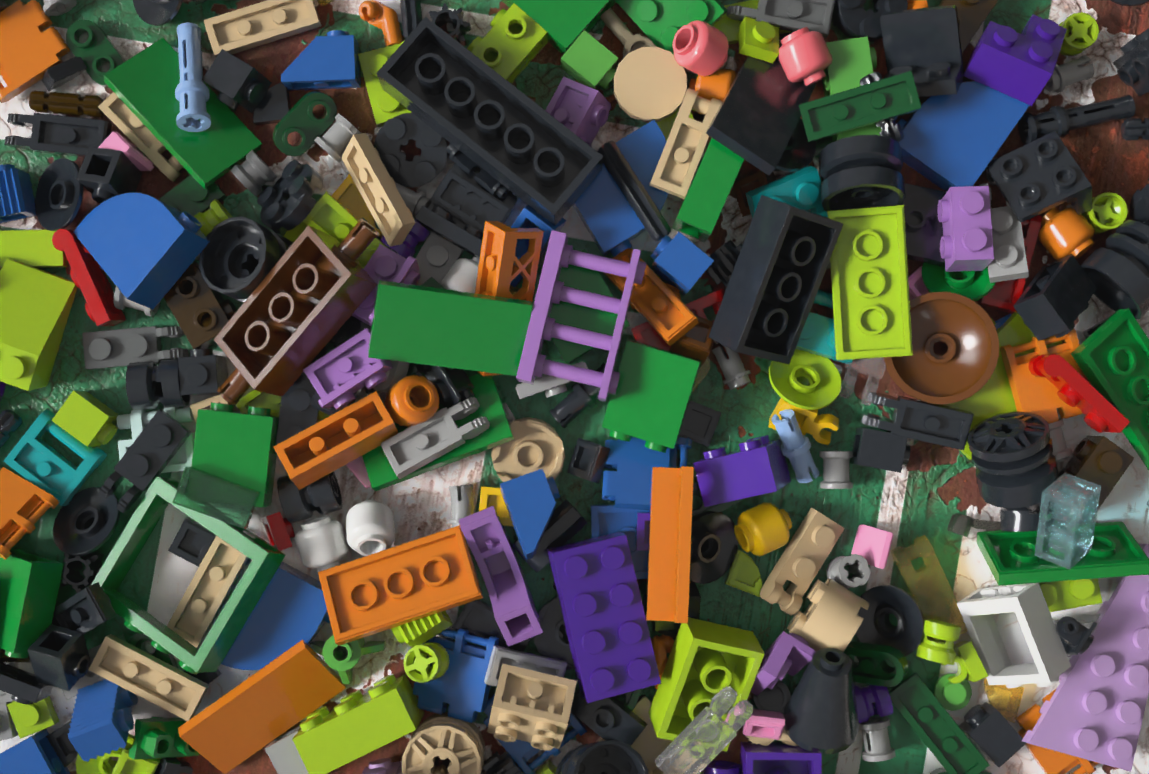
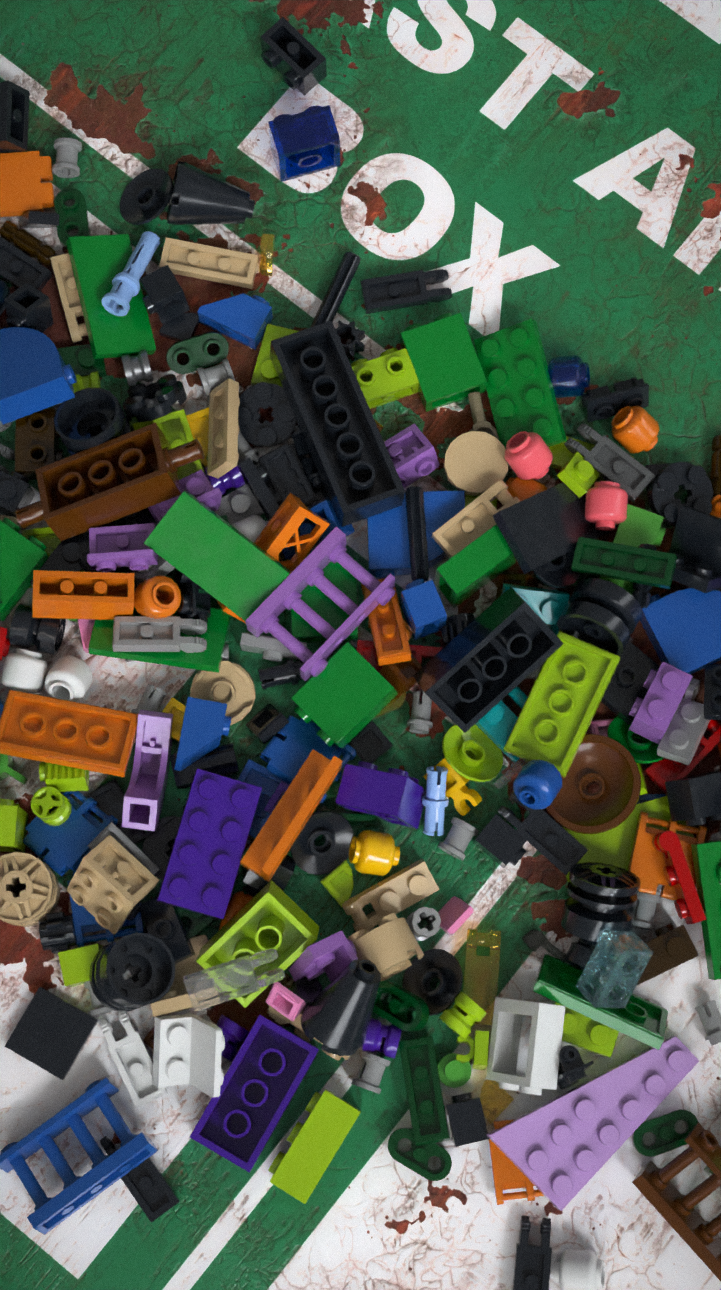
camera: 30 degrees right, 10 degrees down
bright pink slope [98,131,154,171] -> none
orange arm [359,0,403,47] -> none
bright green brick [561,30,619,90] -> none
none -> blue head [513,759,562,810]

